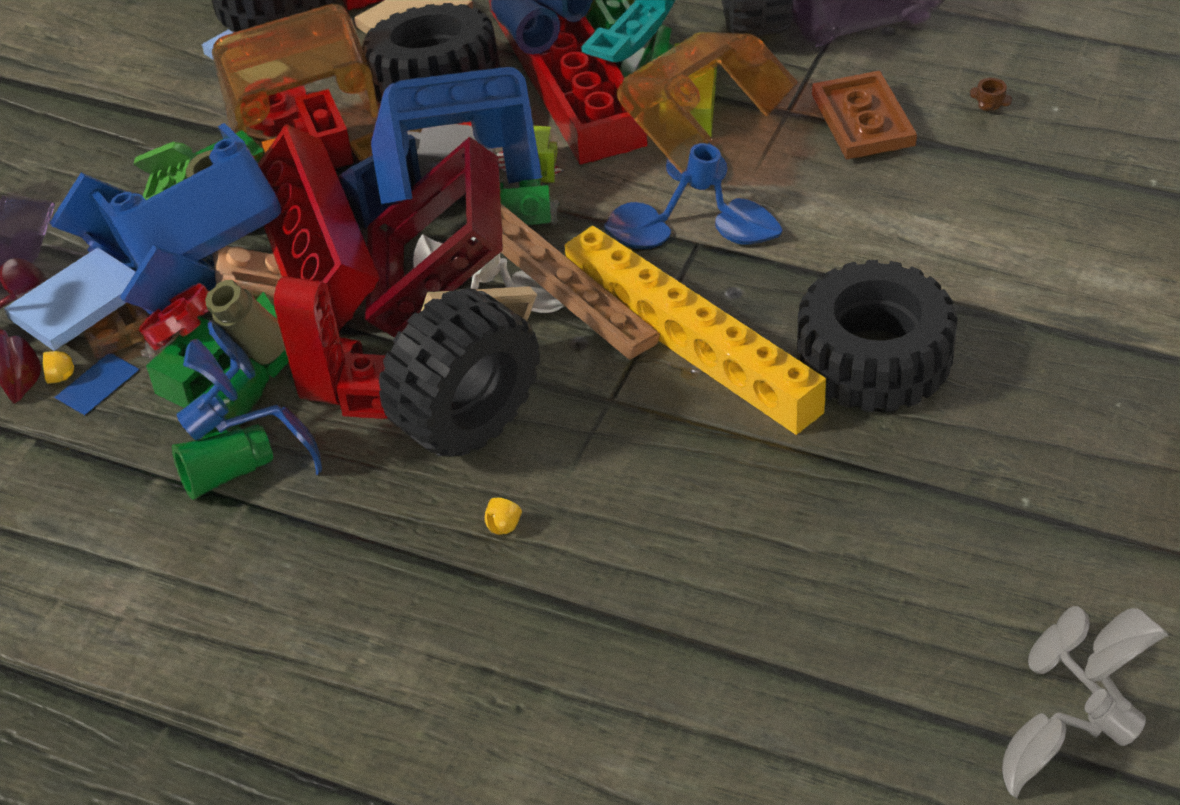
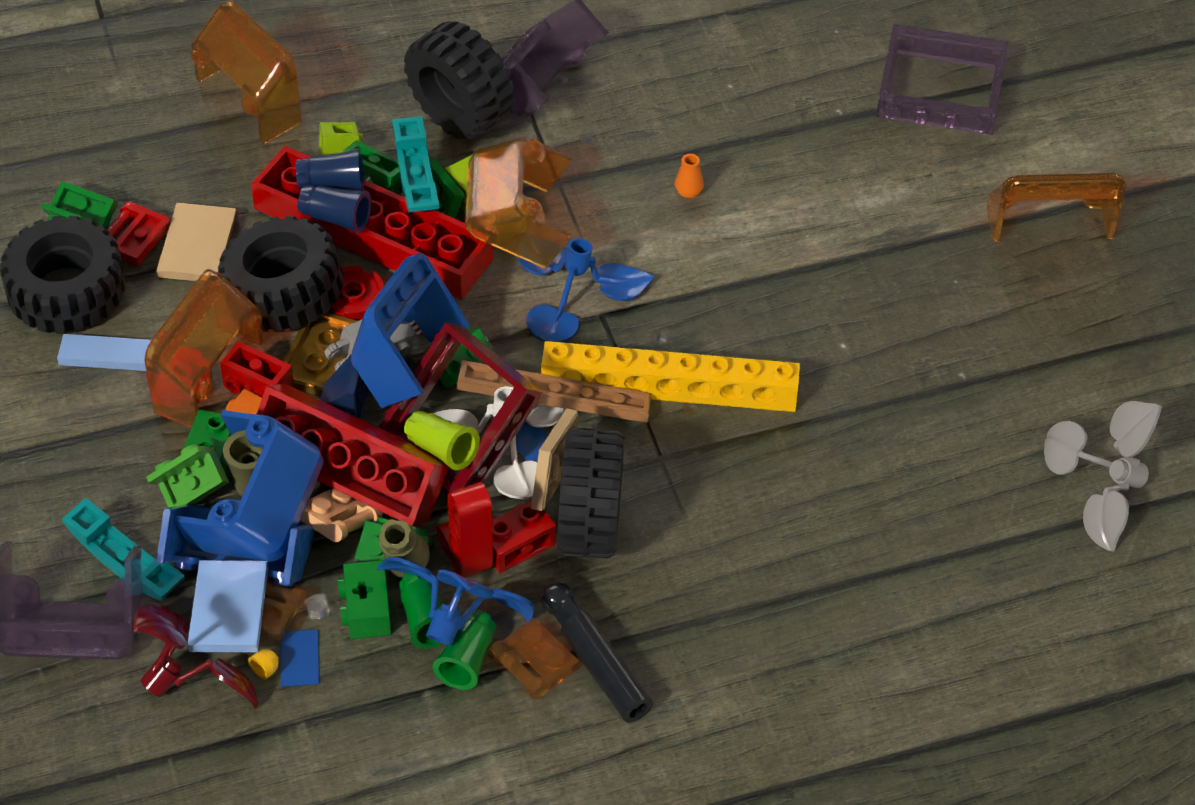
camera: 45 degrees left, 5 degrees up
red plate [139,283,209,351] -> none
yellow hinge [484,498,522,535] -> none
black tyre [797,260,958,412] -> none
dark orange plate [812,70,917,160] -> none
reddish brown plate [970,78,1012,111] -> none
none -> teal slope [62,497,185,601]
none -> lime plant [404,410,480,470]
none -> clear orange plate [487,618,579,700]
none -> black piece [541,582,653,723]
none -> orange cone [674,154,704,198]

